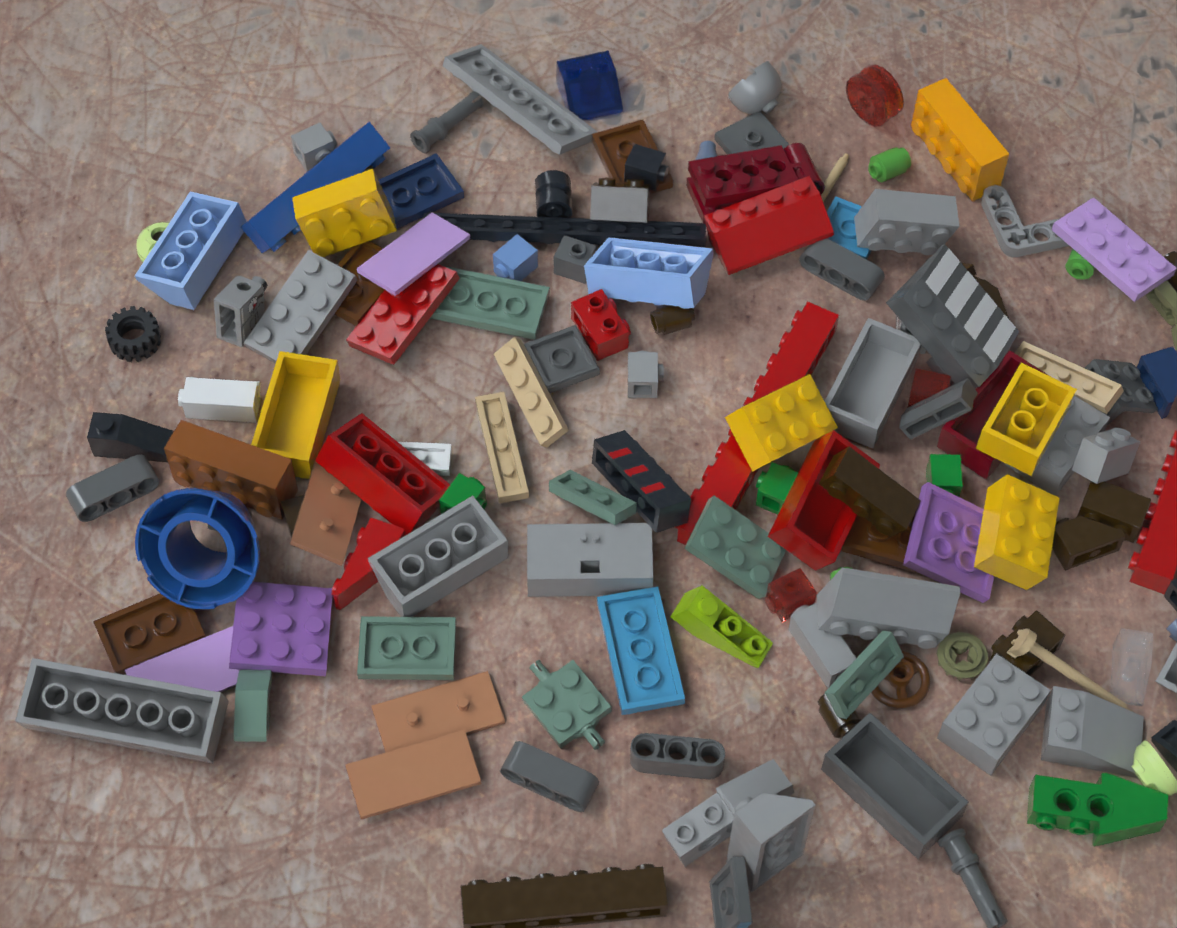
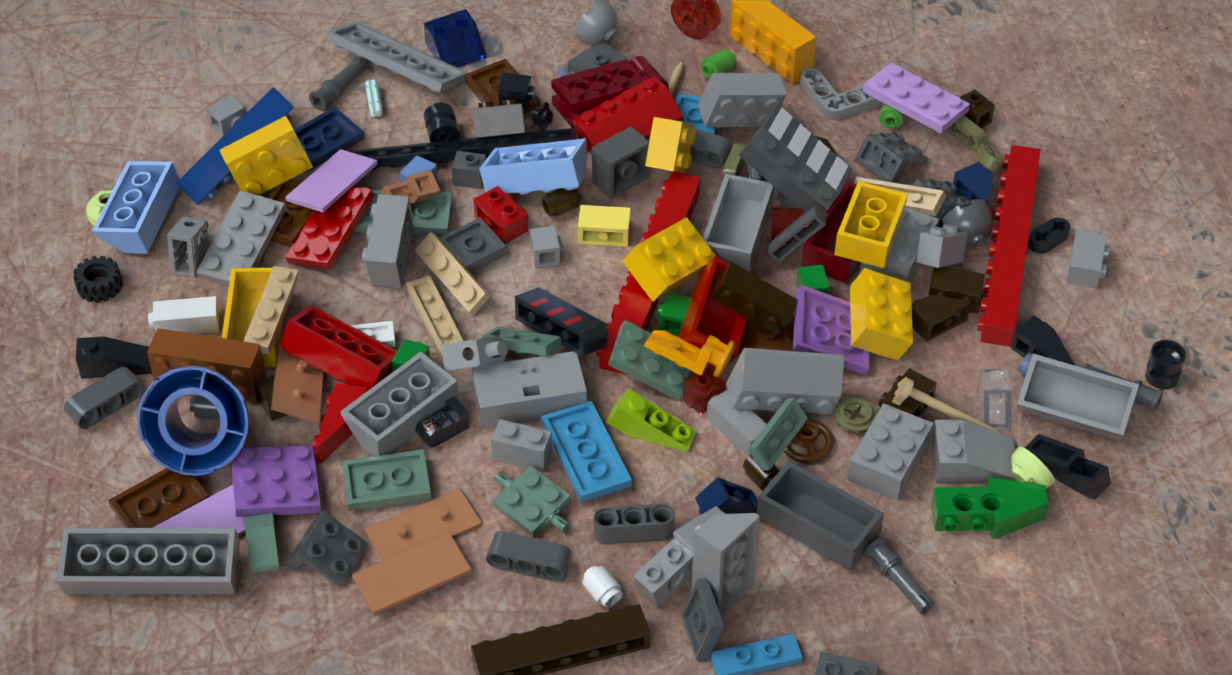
camera: 10 degrees left, 10 degrees down
none -> tan plate [243,266,300,354]
none -> dark grey bracket [285,511,368,587]
none -> light grey brick [362,194,414,289]
none -> light aqua axle [365,79,383,118]
none -> nougat slope [382,170,440,206]
none -> black leg [415,397,470,447]
none -> light grey torso [441,336,508,371]
none -> light grey brick [491,419,552,472]
none -> black plate [532,102,553,131]
none -> light yellow brick [578,205,631,247]
none -> white brick [582,566,623,609]
none -> dark grey brick [592,127,649,199]
none -> light orange piece [644,330,735,377]
none -> yellow brick [645,117,697,173]
none -> dark blue slope [695,477,758,515]
none -> olive beam [722,142,746,179]
none -> dark grey bracket [855,132,928,183]
none -> dark grey cylinder [942,199,993,247]

